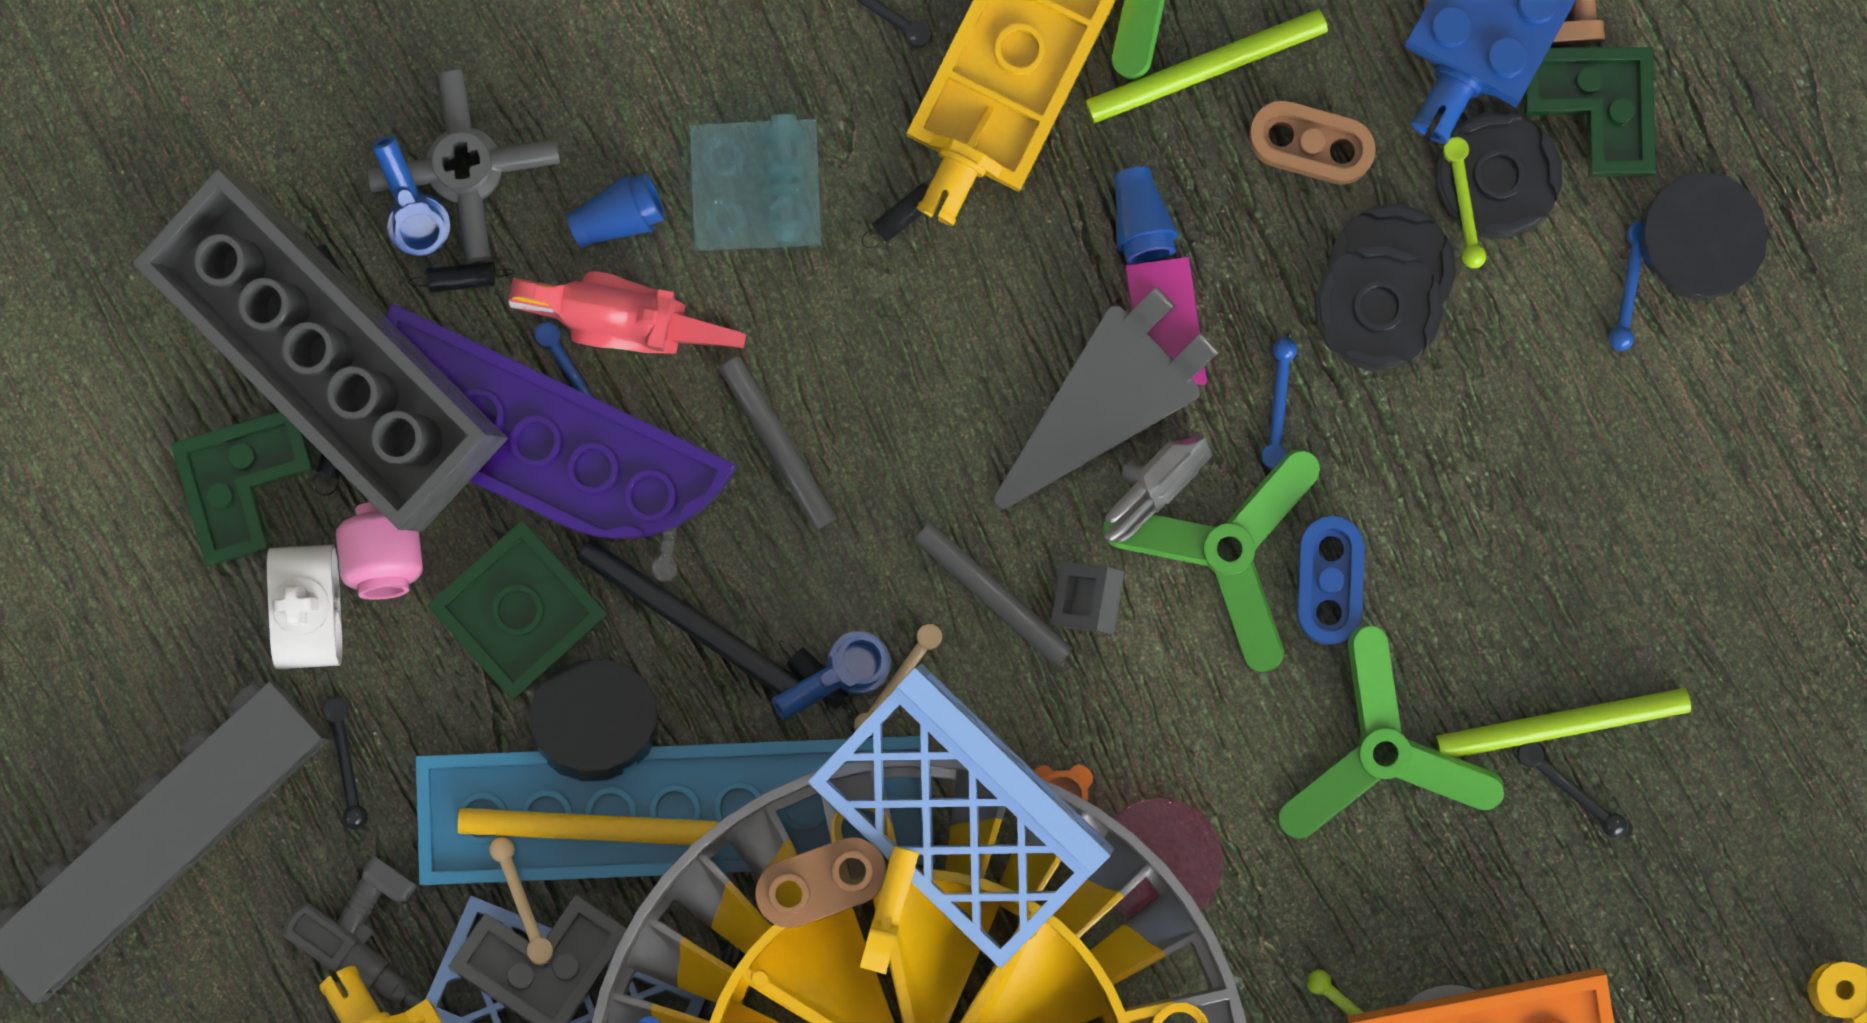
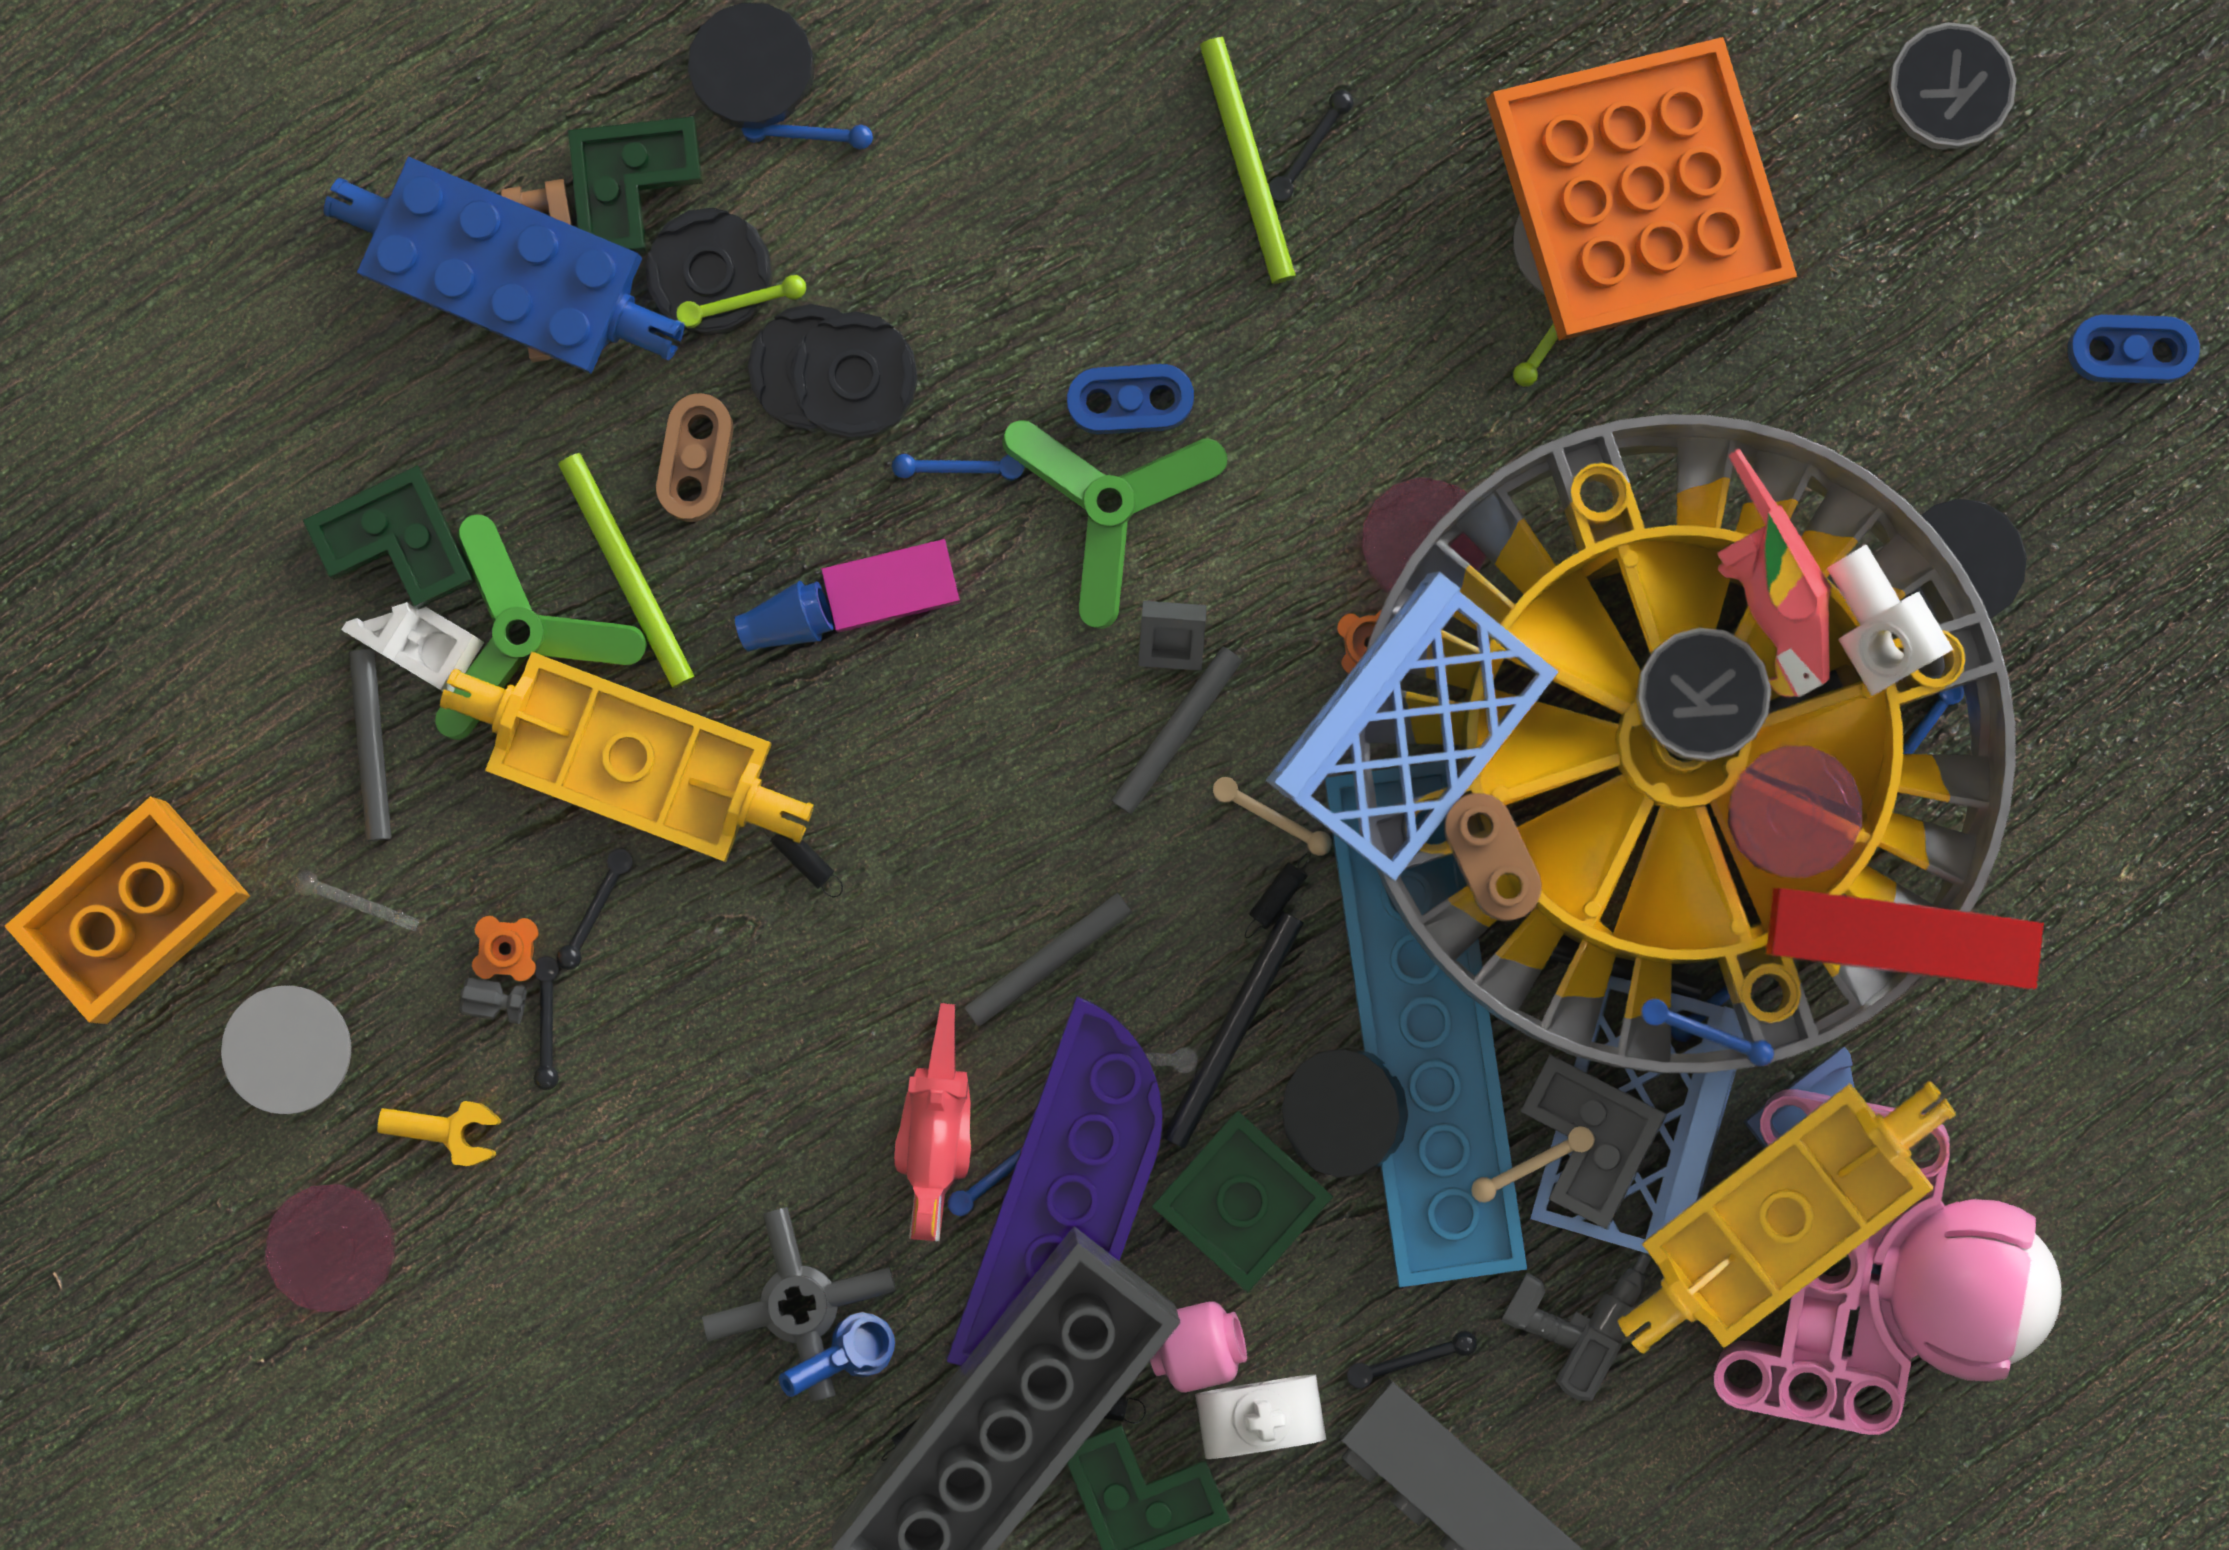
camera: 90 degrees left, 0 degrees up
black piece [408,261,514,293] -> none
yellow bar [458,808,718,846] -> none
blue cone [566,173,666,248] -> none
clear light blue hinge [690,114,822,251] -> none
blue plate [771,631,890,721] -> none
yellow bar [860,846,919,974] -> none
dark grey flag [994,287,1220,509] -> none
flat silver piece [1104,433,1212,543] -> none
bright green piece [1279,625,1504,839] -> none

